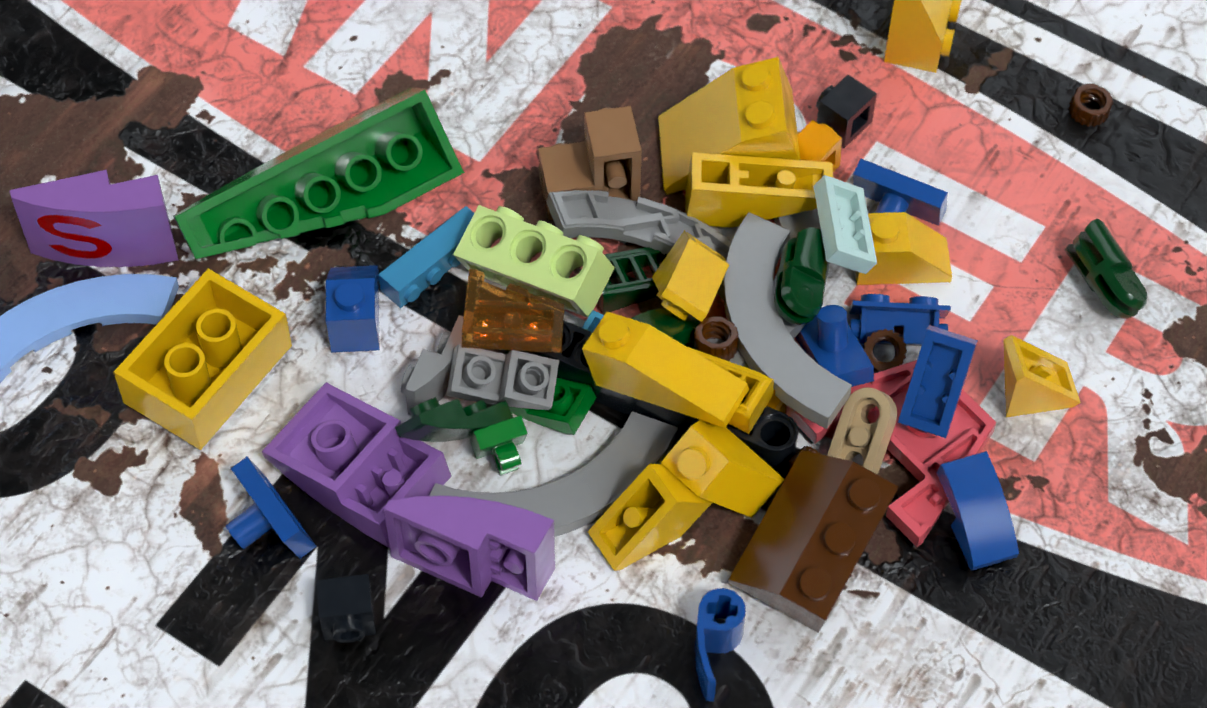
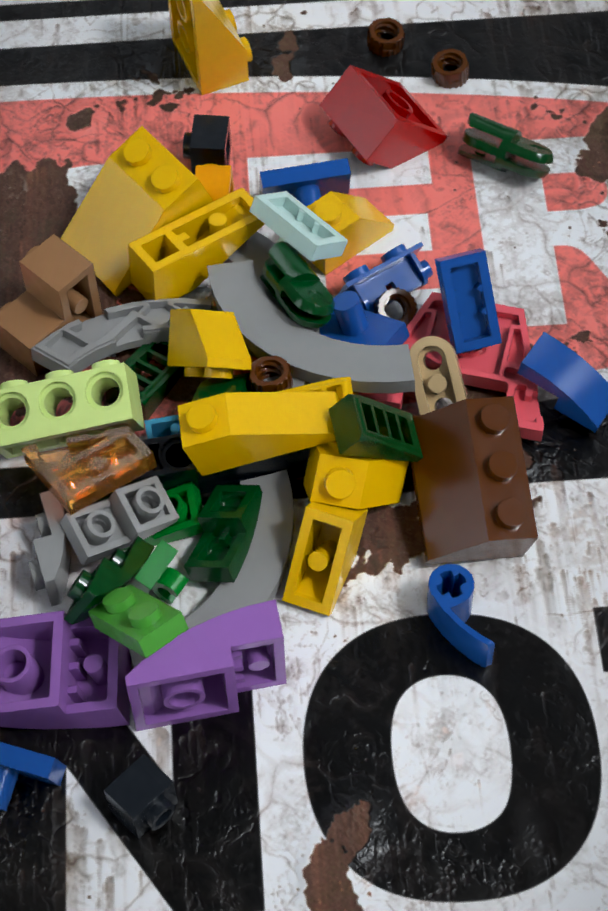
camera: 35 degrees left, 0 degrees up
yellow slope [1003,335,1081,418] -> none
none -> bright green plate [88,584,189,658]
none -> dark green slope [184,485,263,583]
none -> red slope [319,65,448,169]
none -> dark green slope [329,394,423,462]
none -> reddish brown axle [431,49,469,89]

